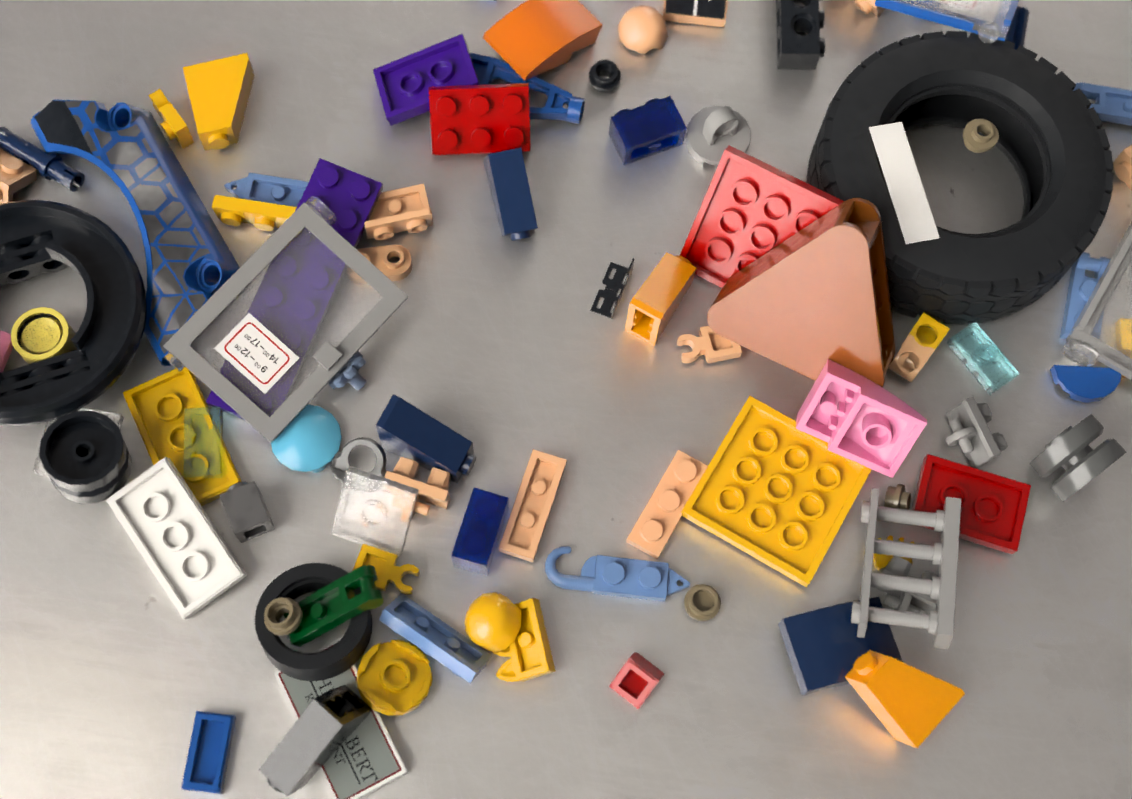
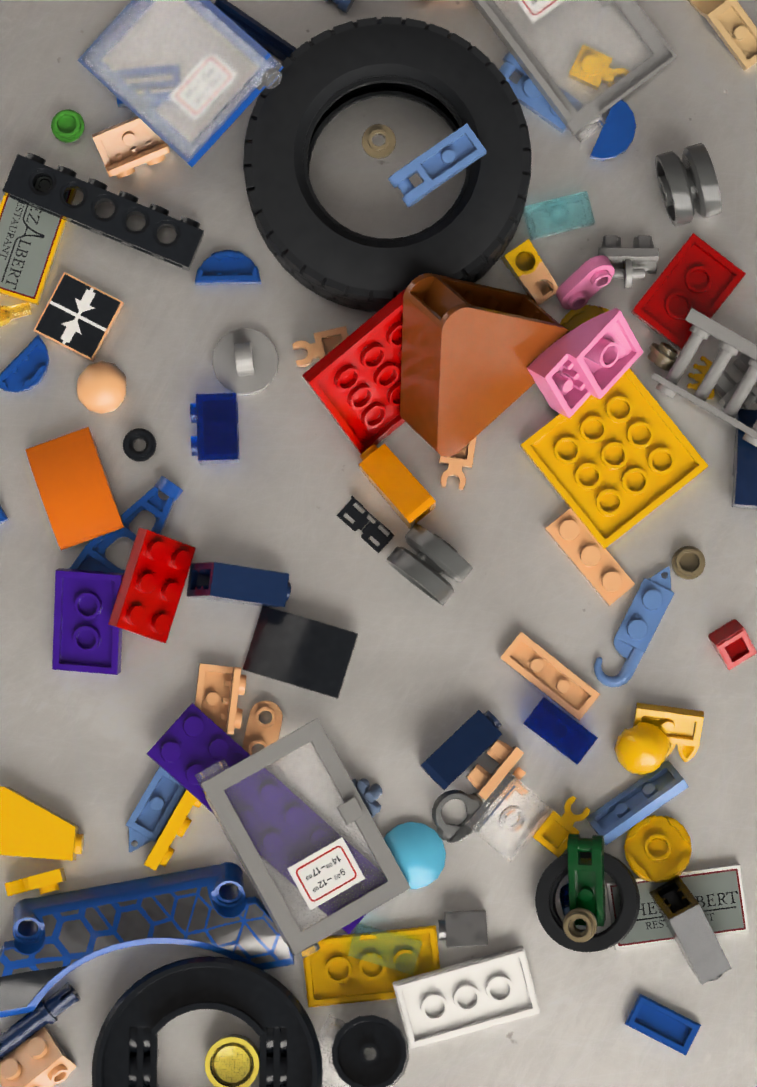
camera: 60 degrees left, 15 degrees up
white sticker [869,122,940,244] -> none
none -> blue tile [195,250,261,285]
none -> black slope [243,606,358,699]
none -> dark grey wheel [386,523,473,606]
none -> medium blue plate [388,123,487,207]
none -> bright pink plate [556,255,615,310]

